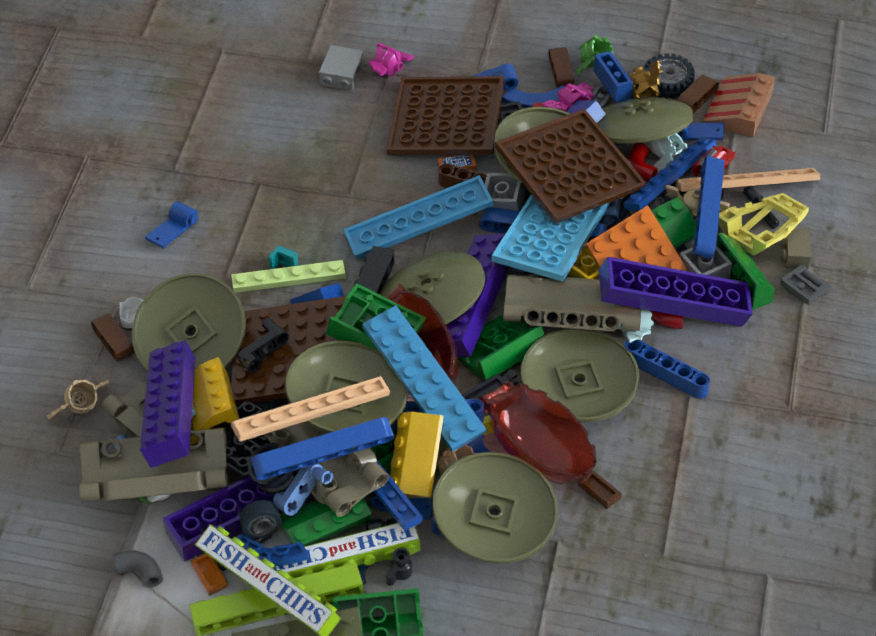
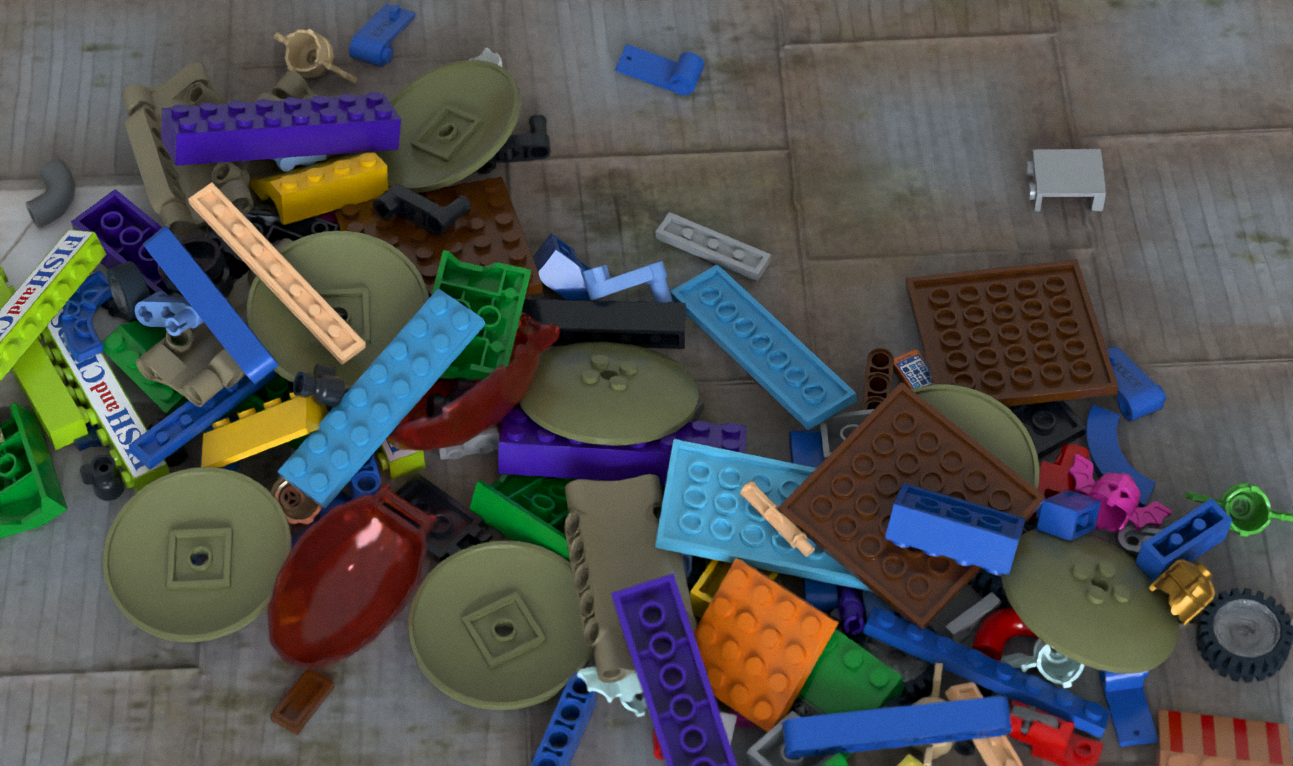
camera: 75 degrees right, 5 degrees up
reddish brown beam [91,313,135,361] -> none
yellowish green plate [231,260,346,293] -> none
teal bracket [268,245,299,269] -> none
dark pink helmet [368,43,414,77] -> none
reddish brown beam [548,47,574,87] -> none
reddish brown beam [677,74,719,114] -> none
none -> black piece [293,363,345,407]
none -> blue door [349,3,416,67]
none -> medium blue beam [581,261,674,303]
none -> light grey plate [656,212,771,282]
none -> light nougat piece [740,481,815,557]
none -> dark purple pin [837,585,865,635]
none -> blue slope [885,483,1026,575]

